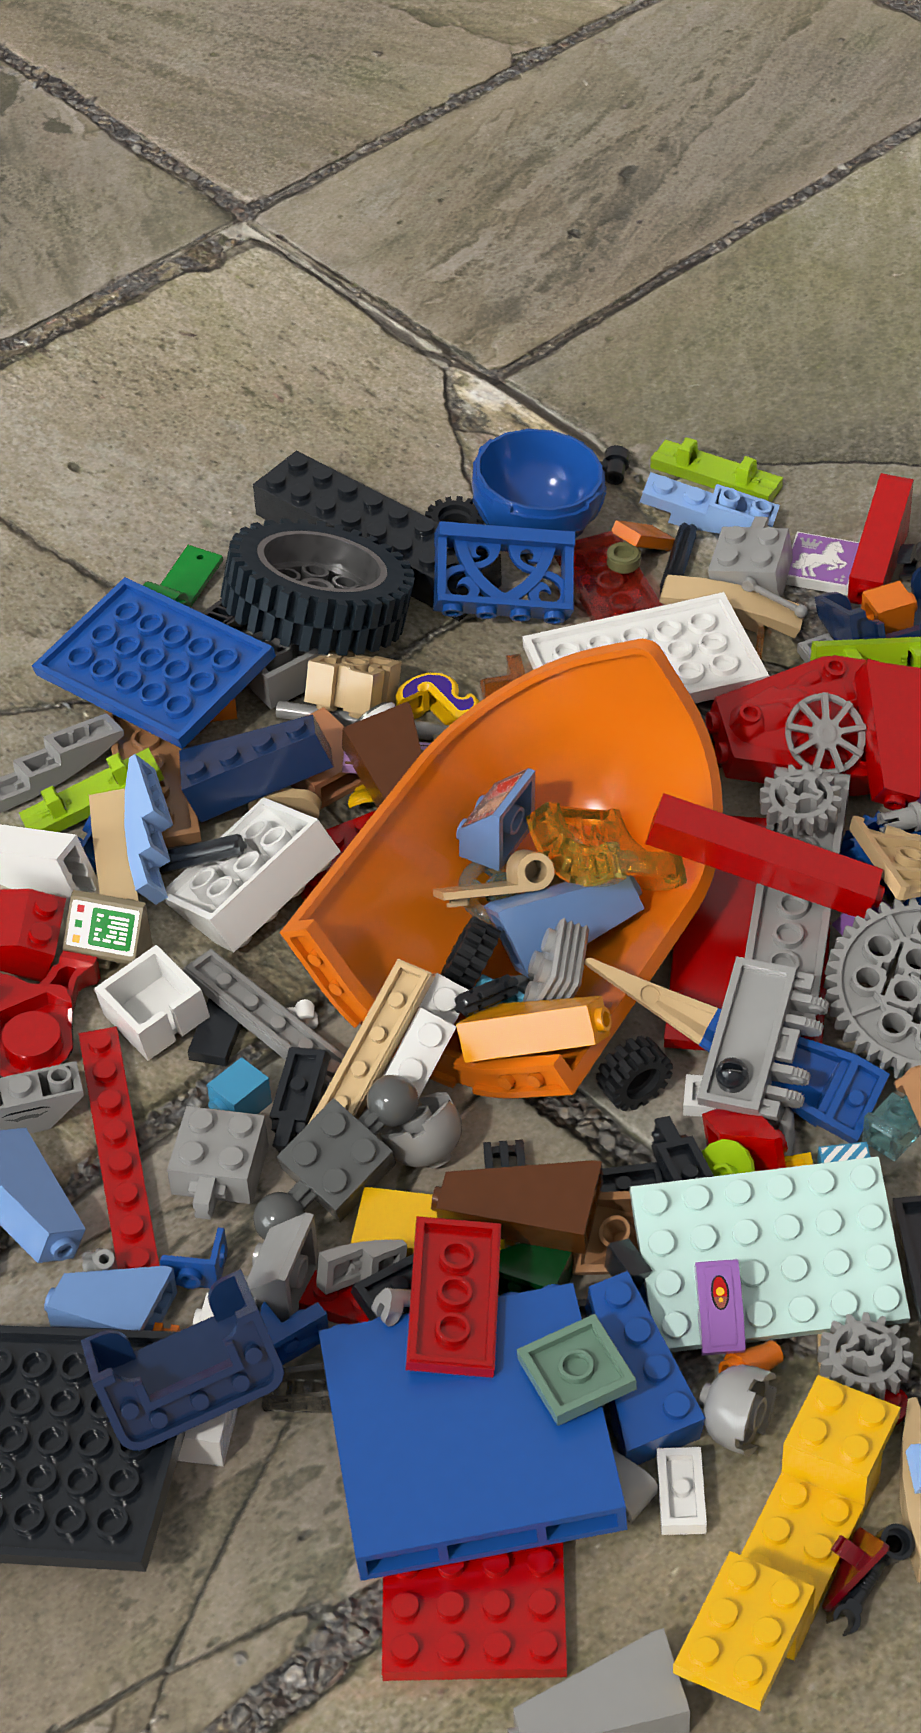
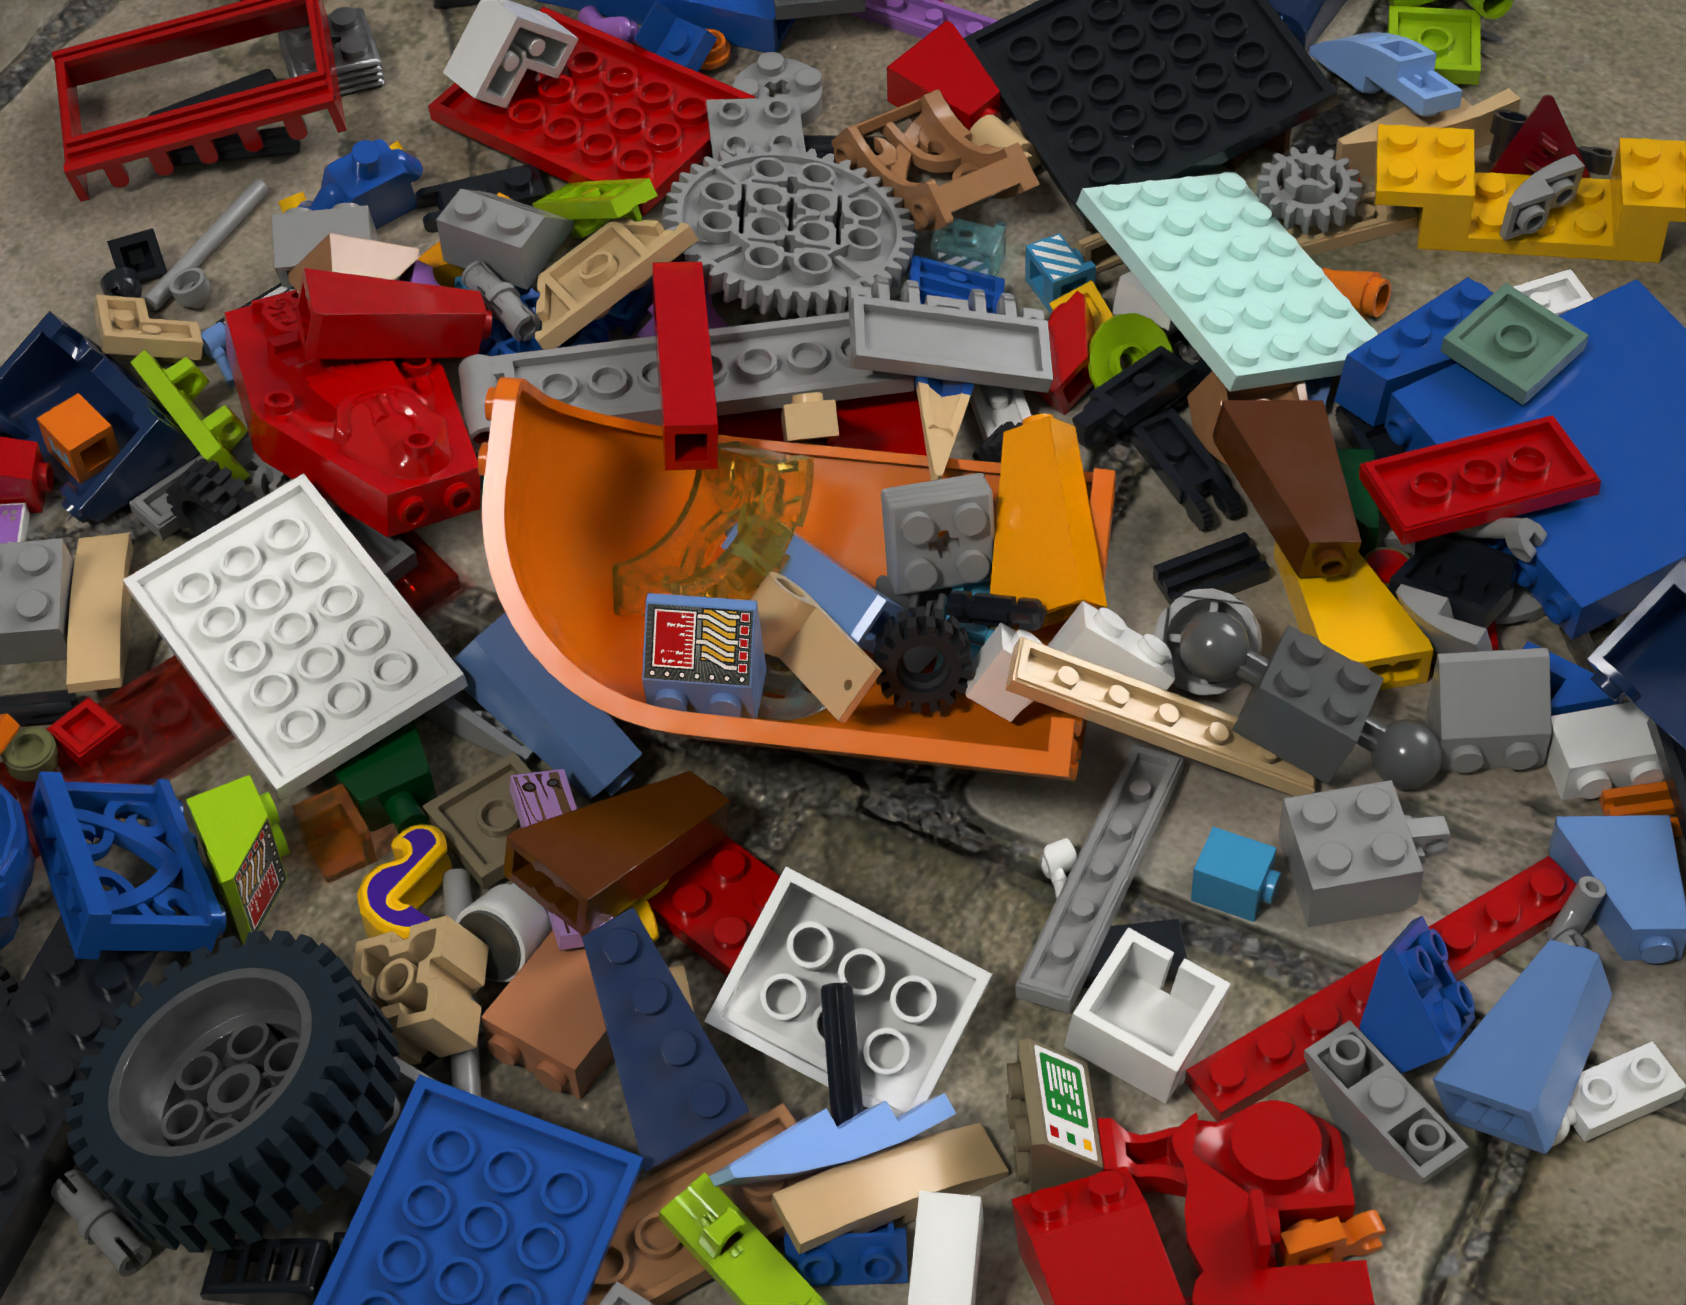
camera: 110 degrees left, 5 degrees up
blue bracket [160,1227,228,1289] -> none
black hinge [269,1047,331,1153] -> none
black slope [604,1239,652,1290] -> none
medium lavender slope [694,1259,746,1355] -> none
light grey cylinder [698,1364,777,1457] -> none
black hinge [716,1057,749,1093] -> none
light grey hinge [741,577,808,618] -> none
light grey gear [759,764,842,837] -> none
light grey wheel [785,692,867,773] -> none
none -> red tile [46,697,126,769]
none -> black tyre [166,459,257,538]
none -> lime slope [186,774,290,945]
none -> tan piece [781,392,839,447]
none -> blue slope [1359,915,1476,1074]
none -> light grey slope [1499,154,1585,241]

